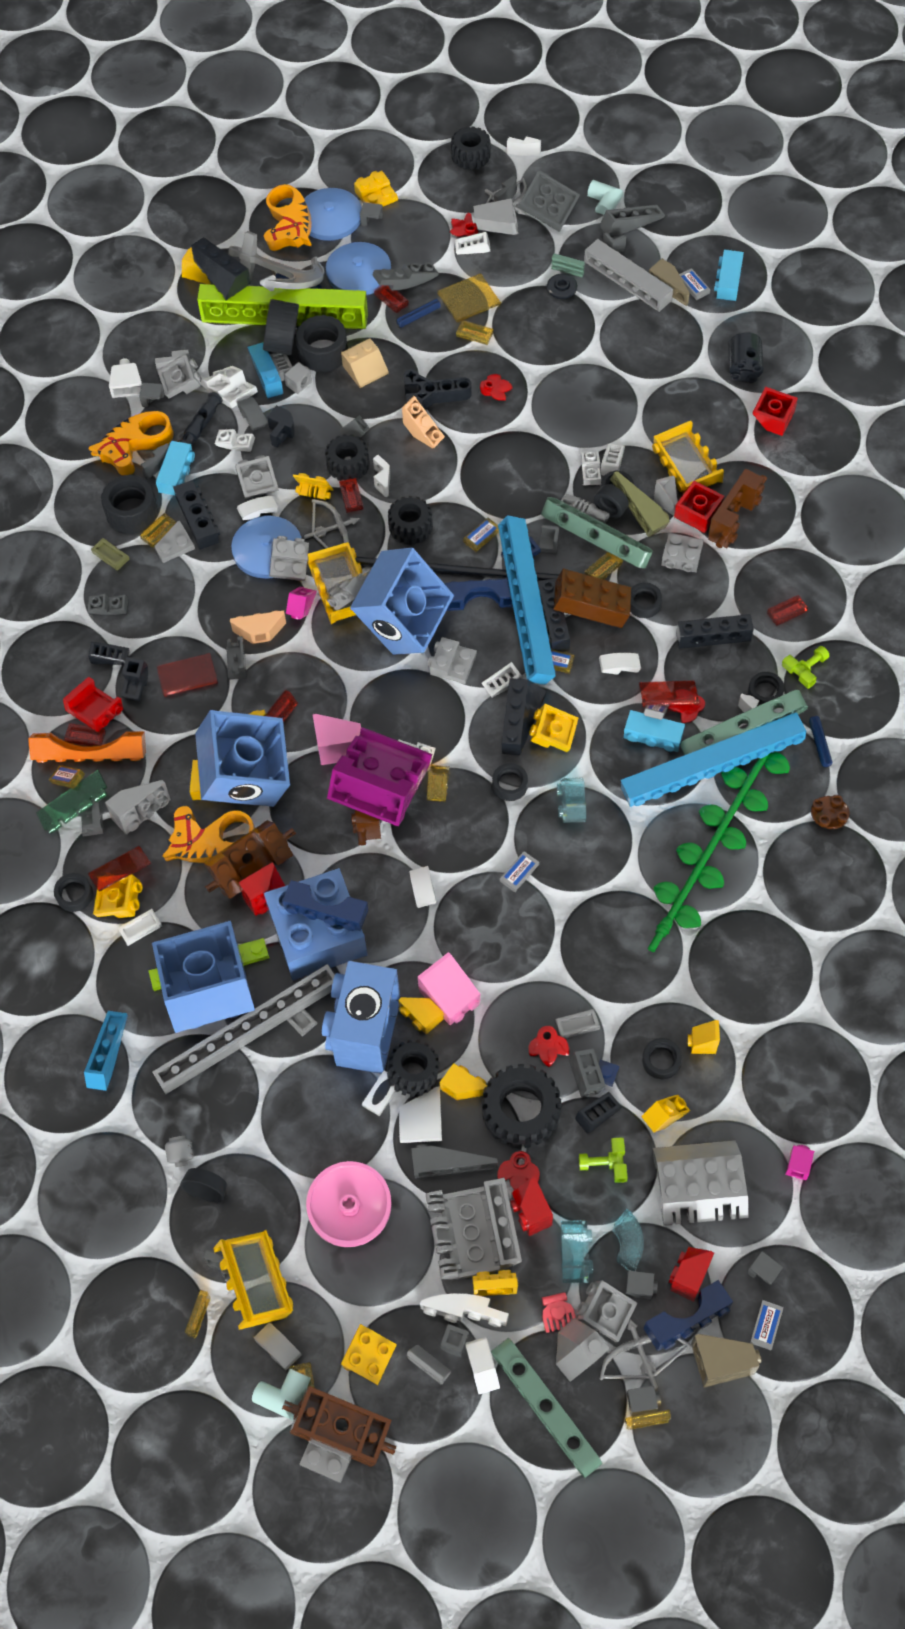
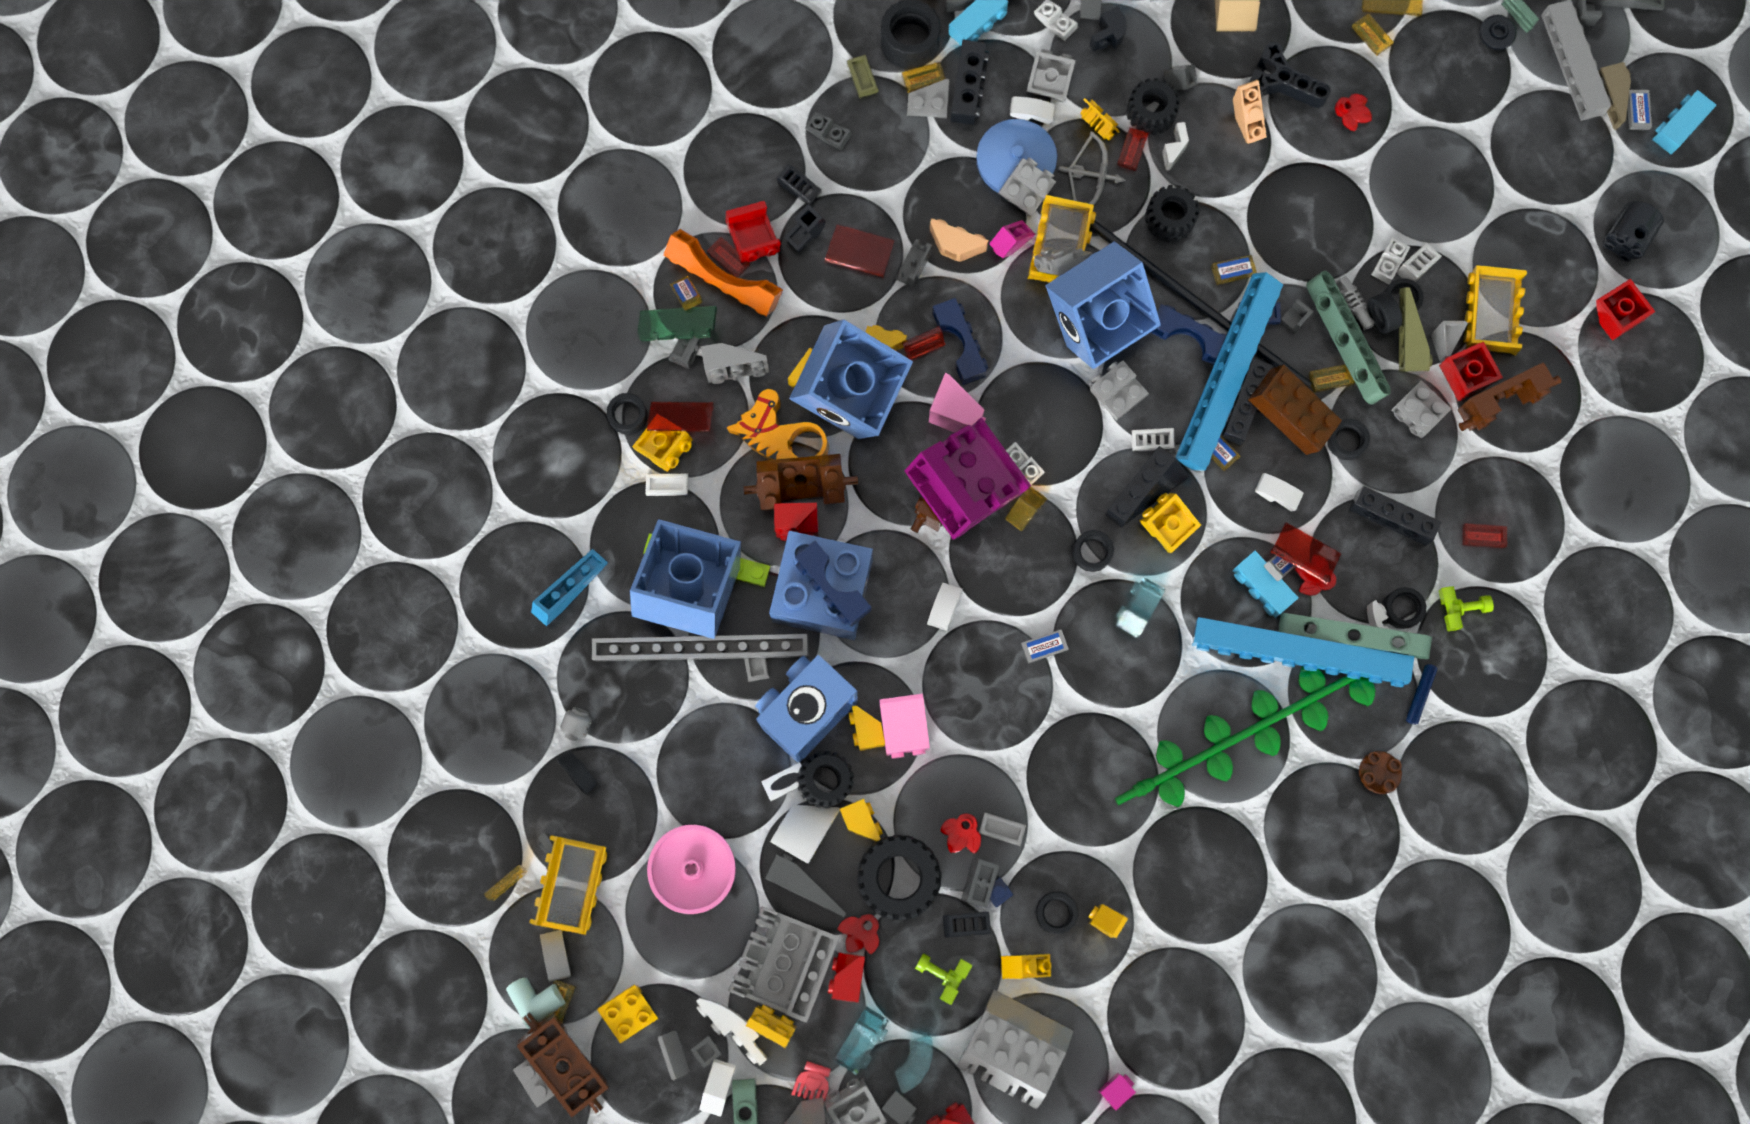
camera: 30 degrees right, 15 degrees up
none -> dark blue arch [932,298,988,386]

